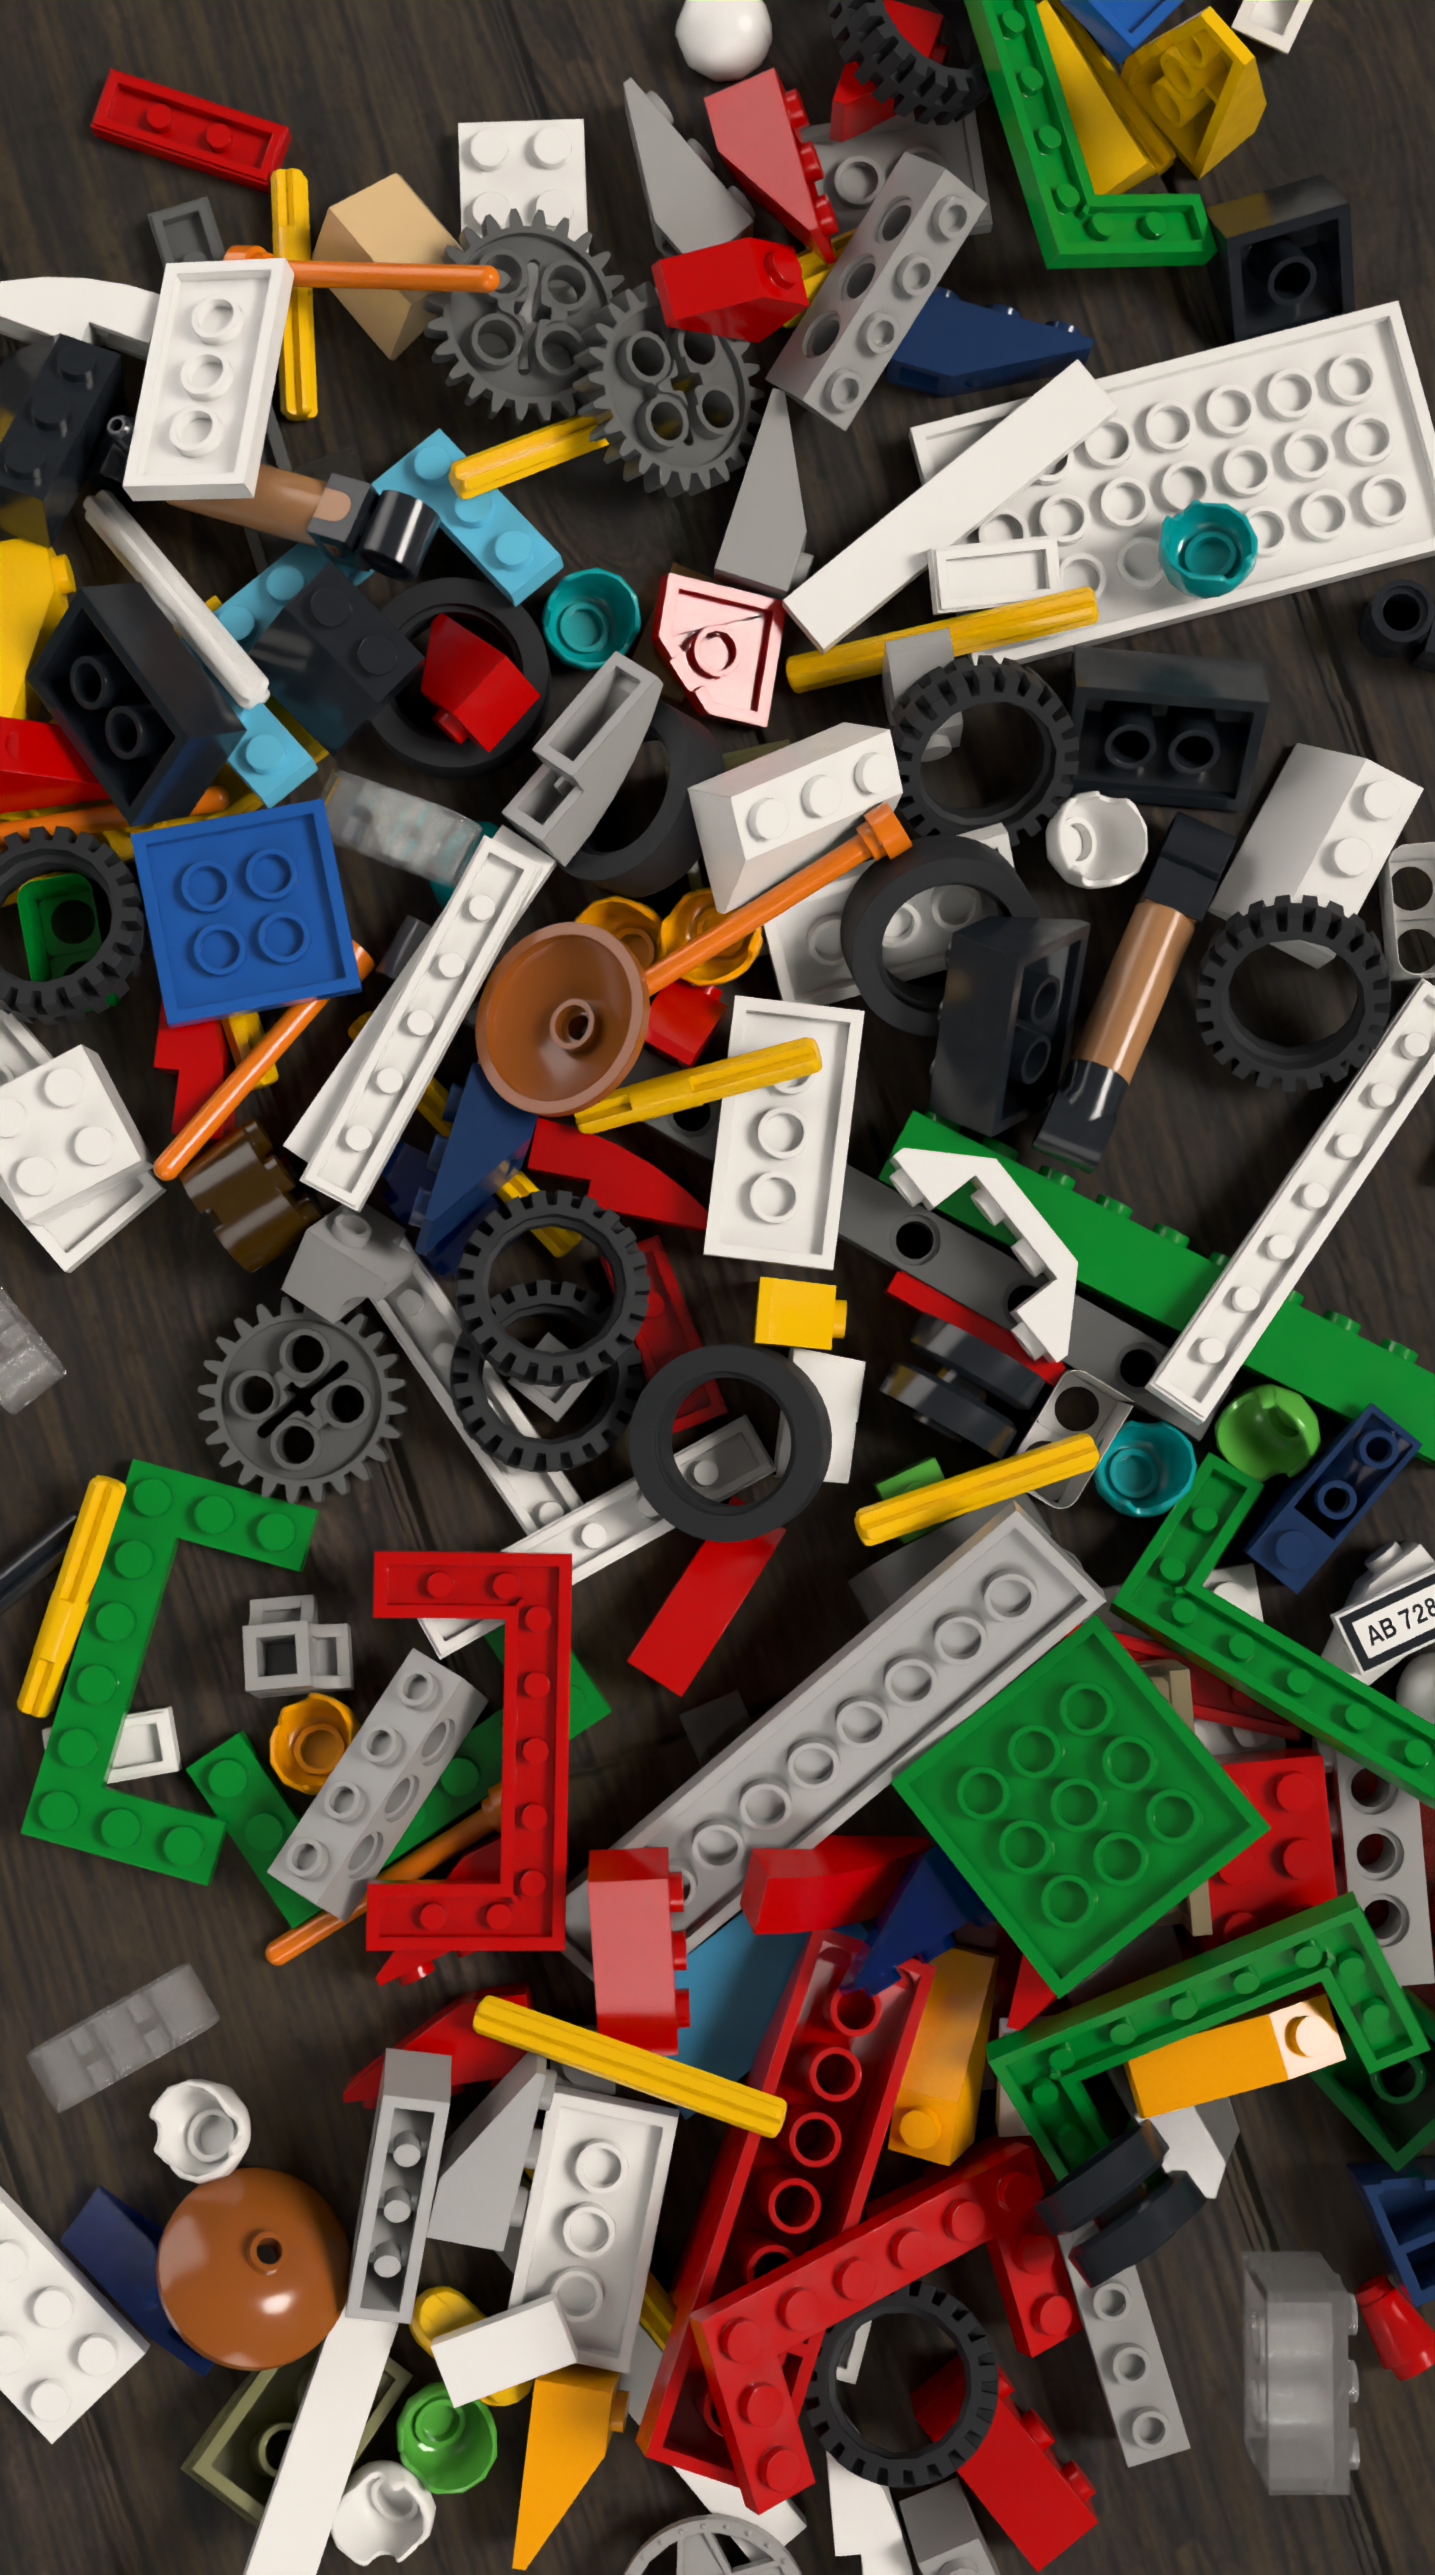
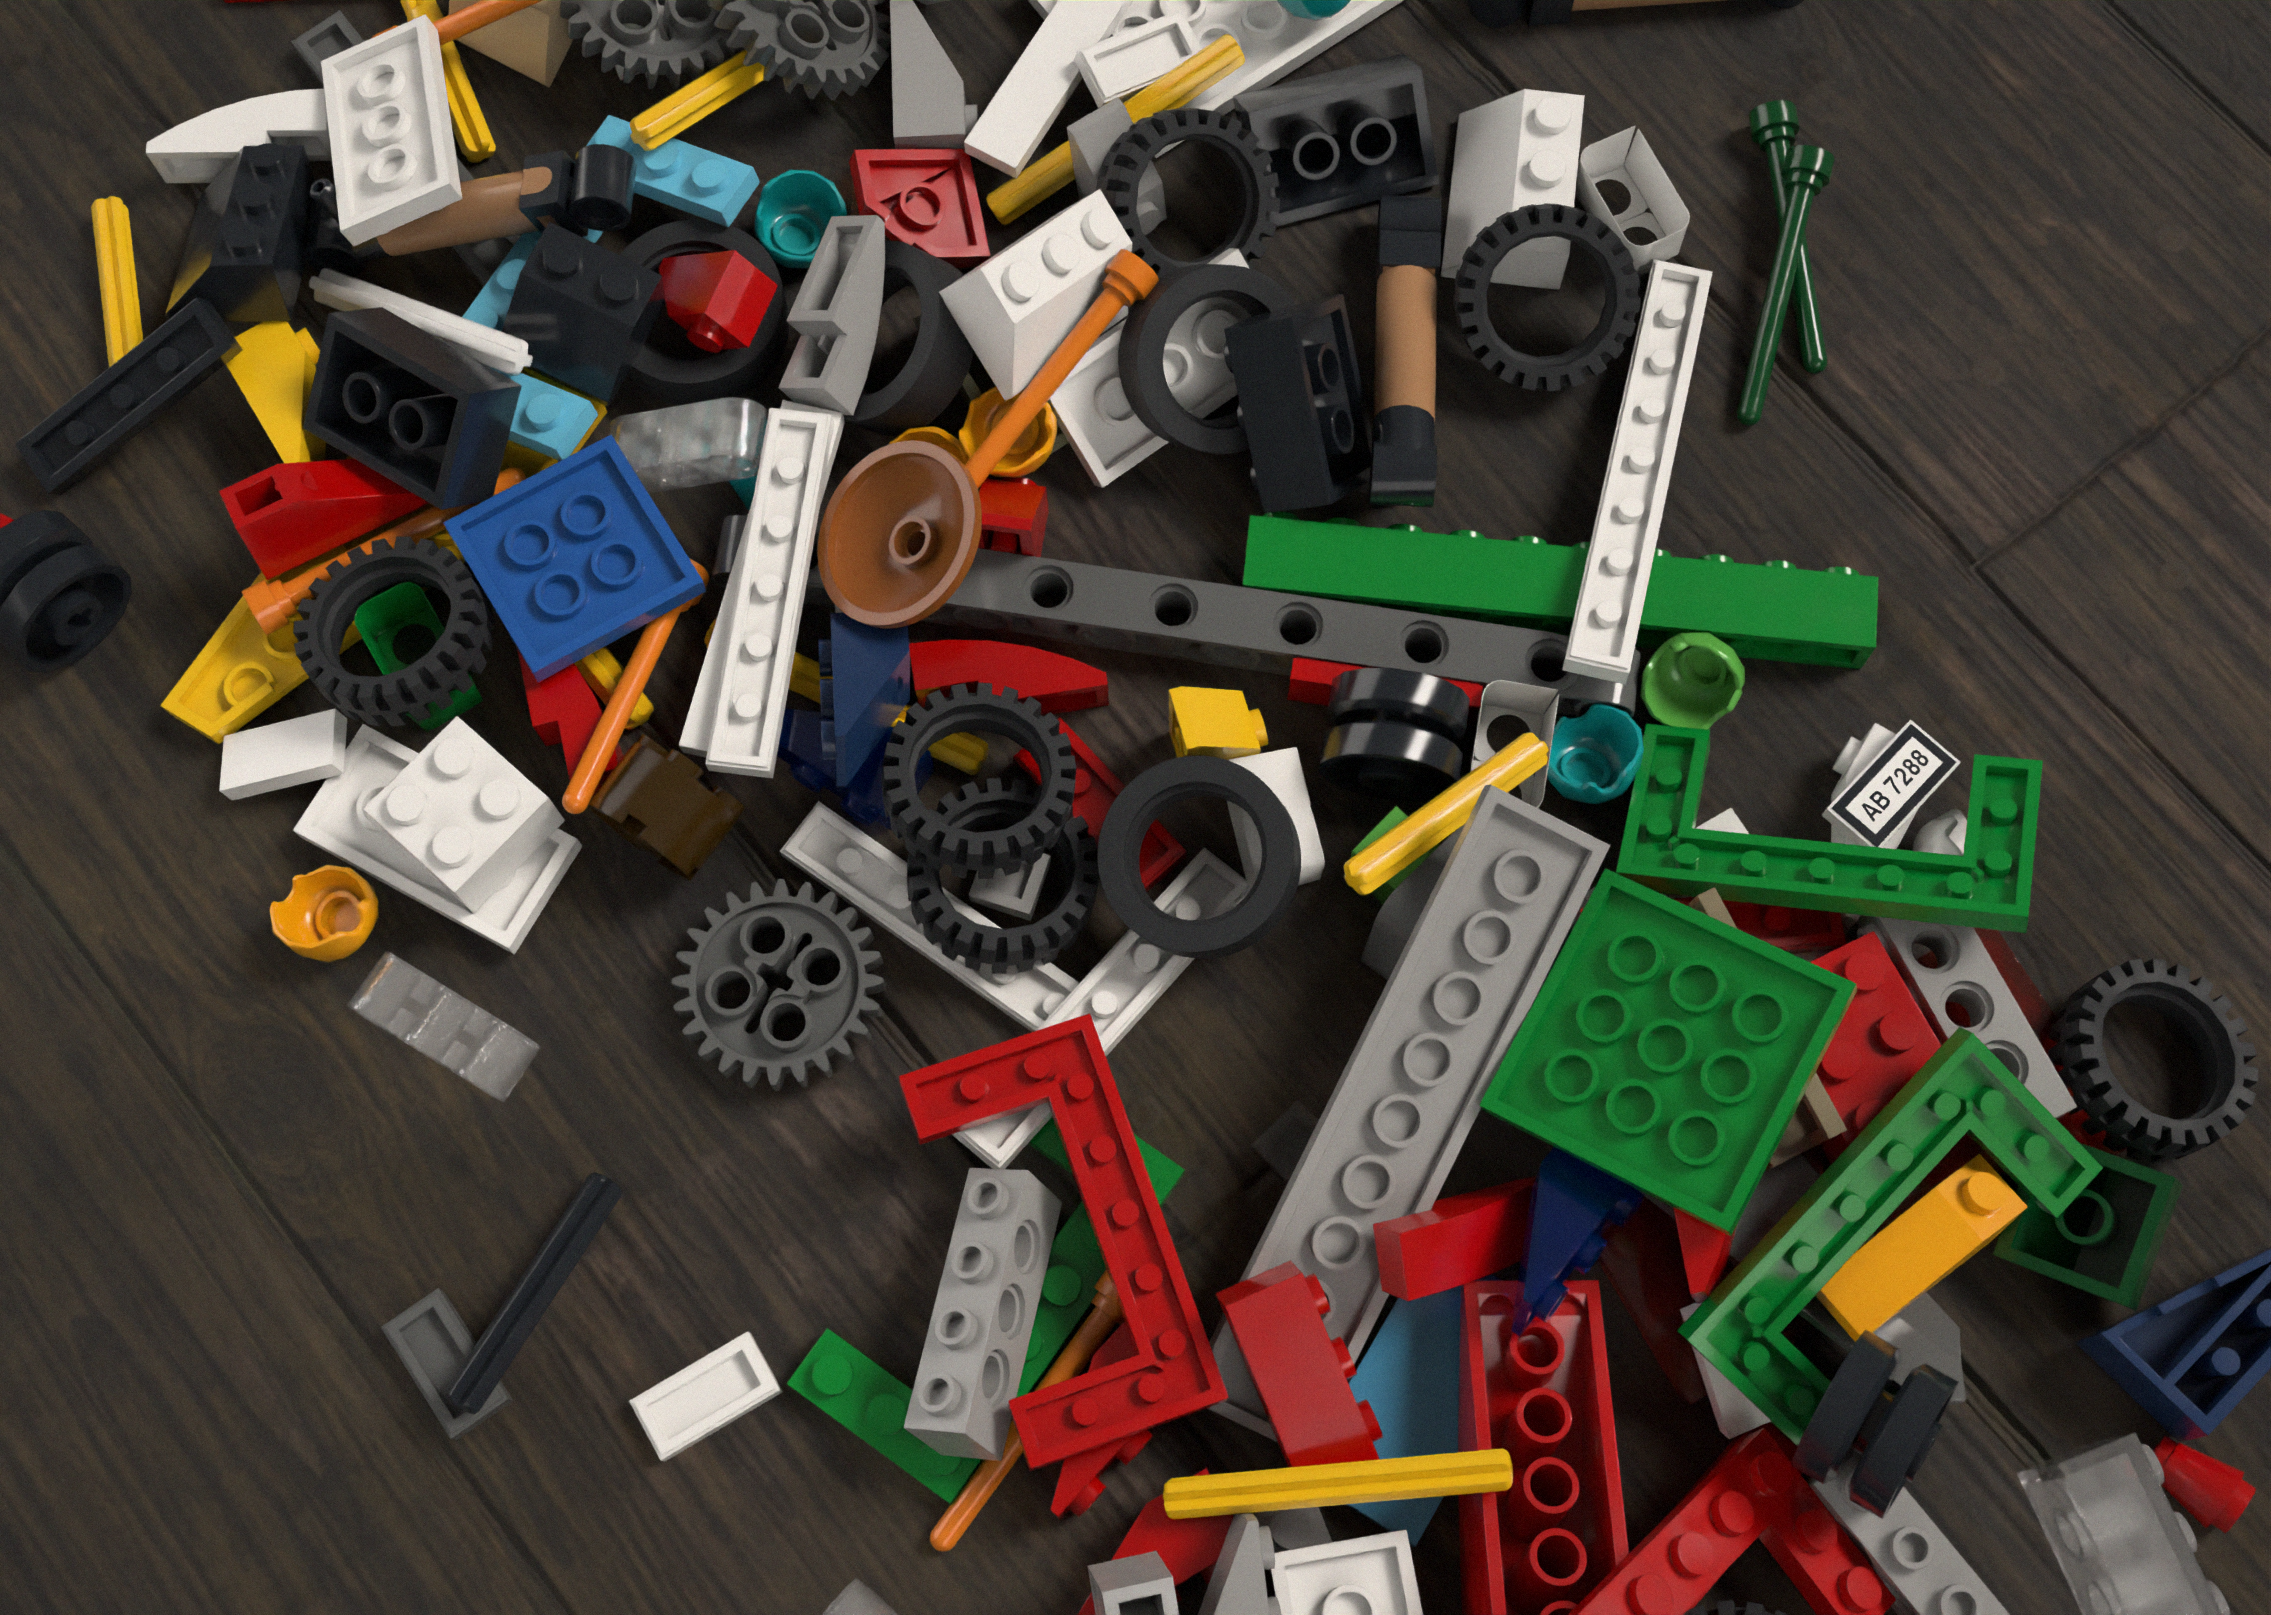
camera: 15 degrees left, 15 degrees down
yellow axle [17,1475,126,1718] -> none
green plate [20,1459,320,1886] -> none
light grey brick [242,1594,354,1698] -> none
light orange hair [270,1692,362,1795] -> none
light grey brick [281,1203,418,1324] -> none
yellow axle [574,1037,822,1134] -> none
red slope [627,1495,787,1697] -> none
white plate [703,995,865,1271] -> none
light orange slope [888,1940,999,2166] -> none
white slope [889,1148,1078,1363] -> none
white hair [1045,791,1148,889] -> none
dark blue slope [1236,1403,1423,1594] -> none

